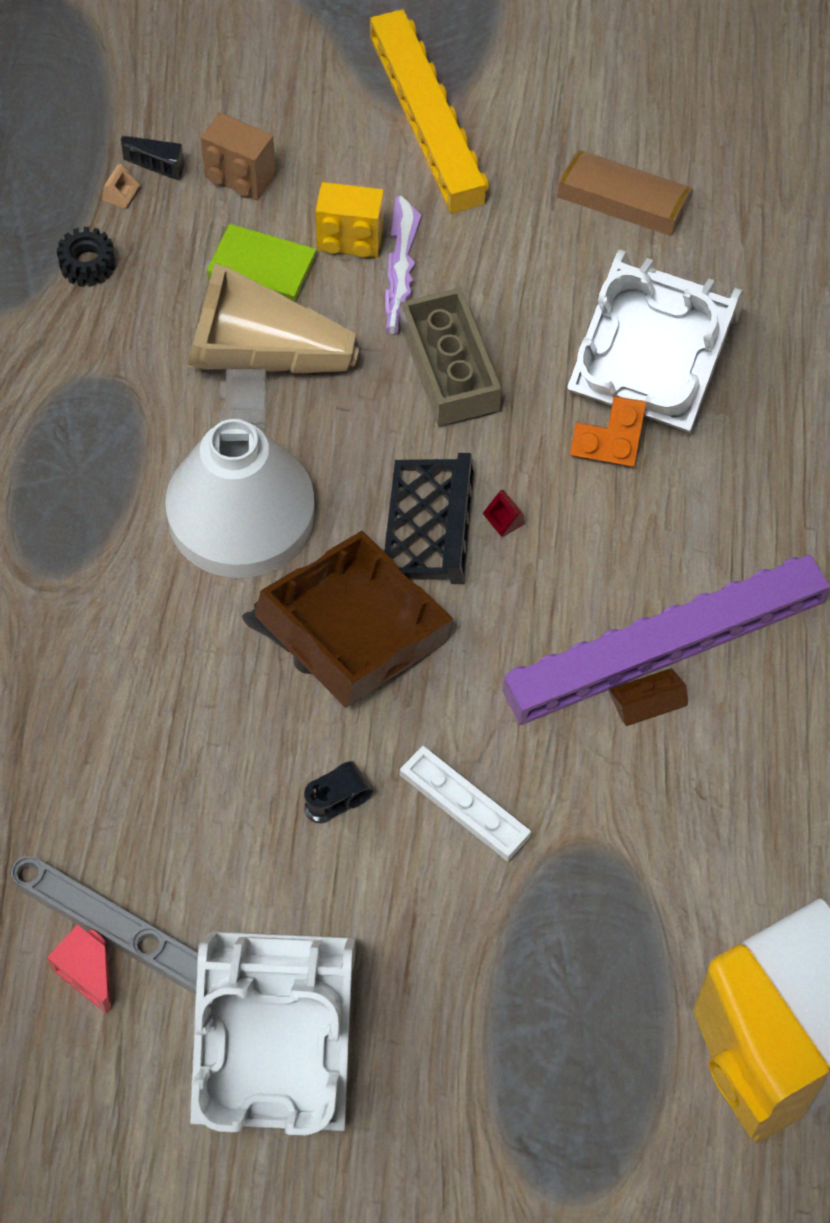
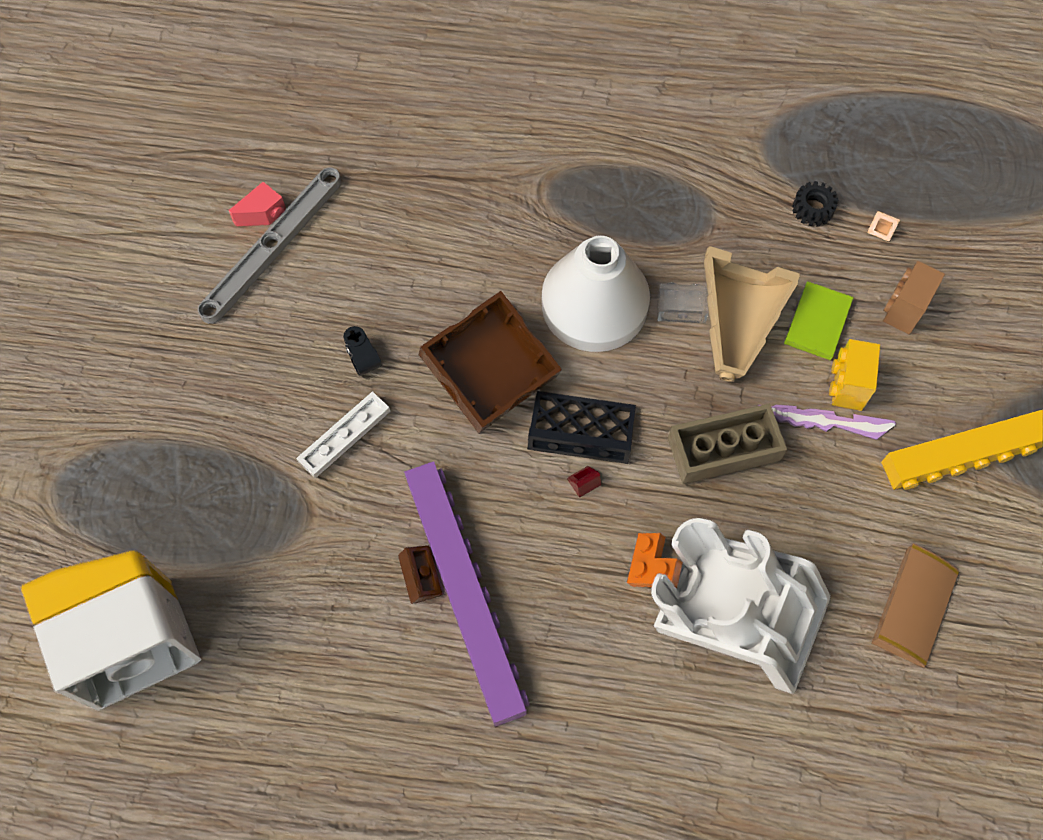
camera: 95 degrees right, 5 degrees up
black slope [121,136,184,180] -> none
white piece [190,932,356,1135] -> none

